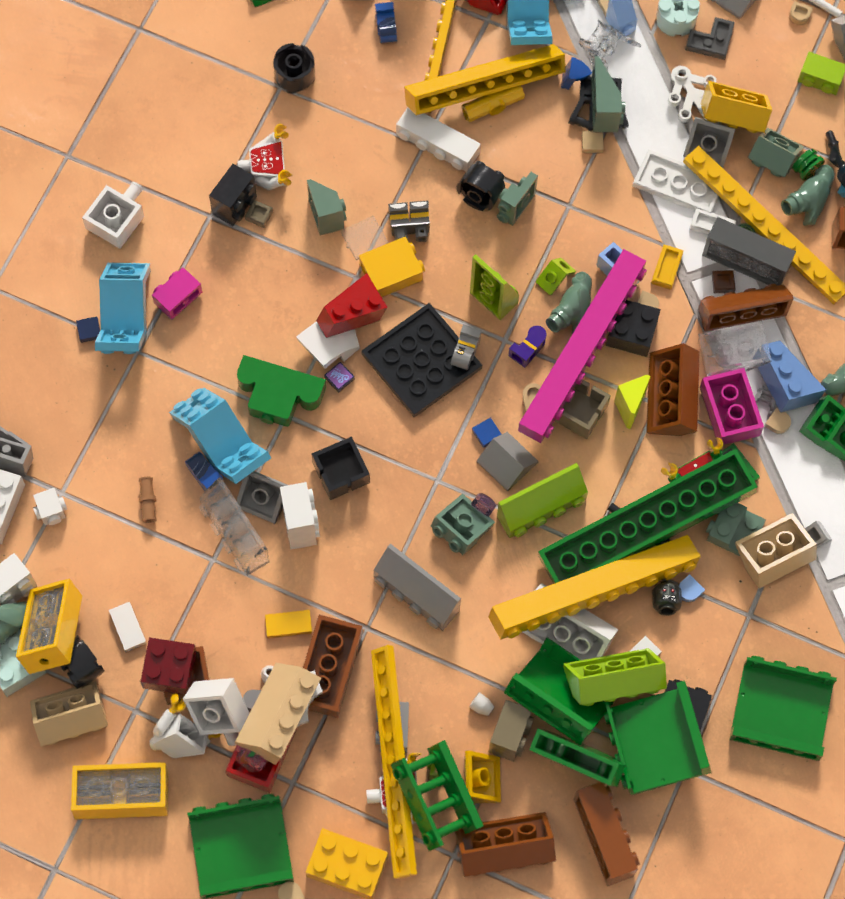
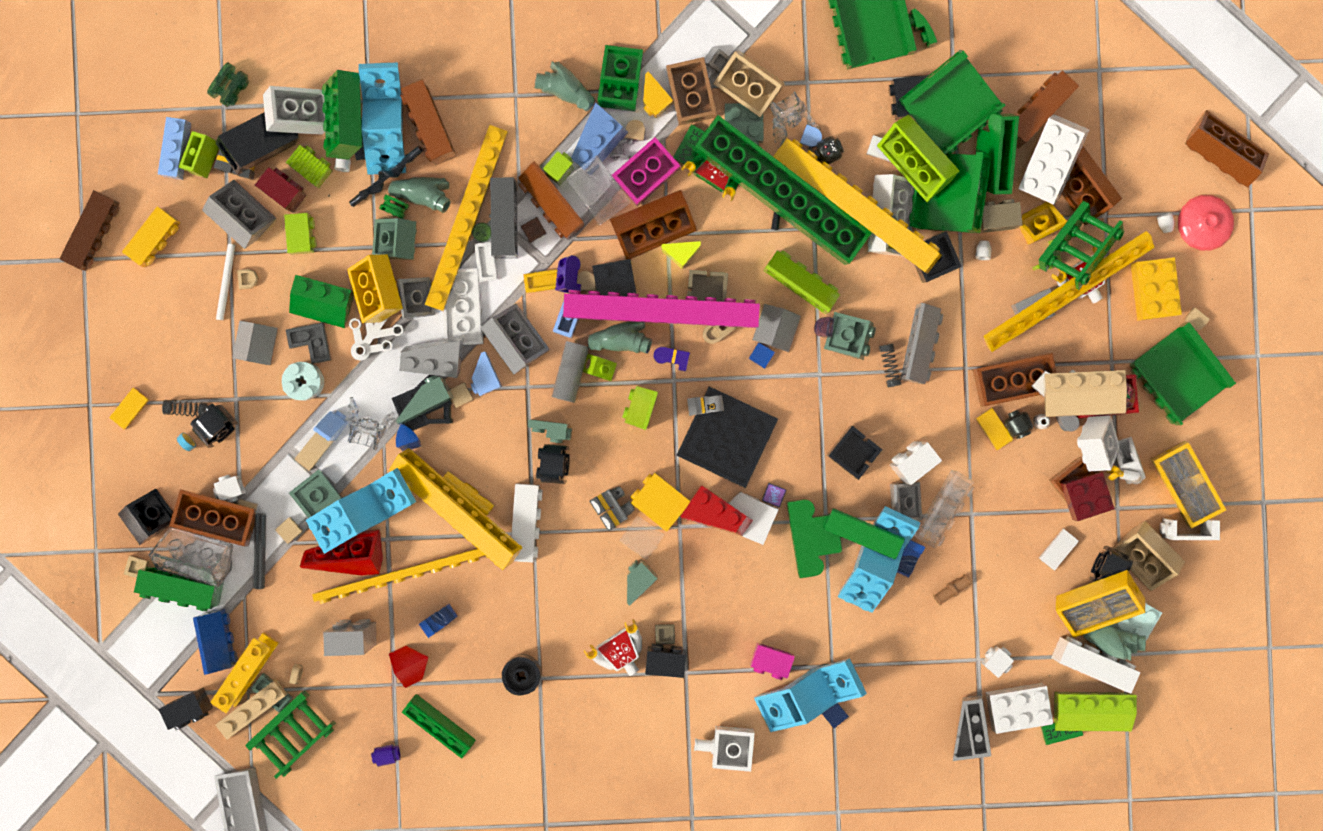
camera: 115 degrees left, 20 degrees up
none -> green slope [289,275,354,328]
none -> light grey wedge [399,336,463,378]
none -> light blue slope [471,352,502,396]
none -> light grey slope [481,304,550,374]
none -> lime brick [543,151,575,186]
none -> light grey piece [552,341,589,403]
none -> dark purple leg [555,255,581,294]
none -> yellow slope [643,72,673,118]
none -> medium nougat brick [666,57,717,126]
none -> clear helmet [769,92,821,149]
none -> green slope [824,508,905,559]
none -> dark grey piece [879,344,902,388]
none -> green slope [909,9,937,48]
none -> black brick [914,231,962,283]
none -> pearl dark grey head [1004,410,1033,439]
none -> white brick [1018,114,1090,204]
none -> white panel [1160,518,1220,540]

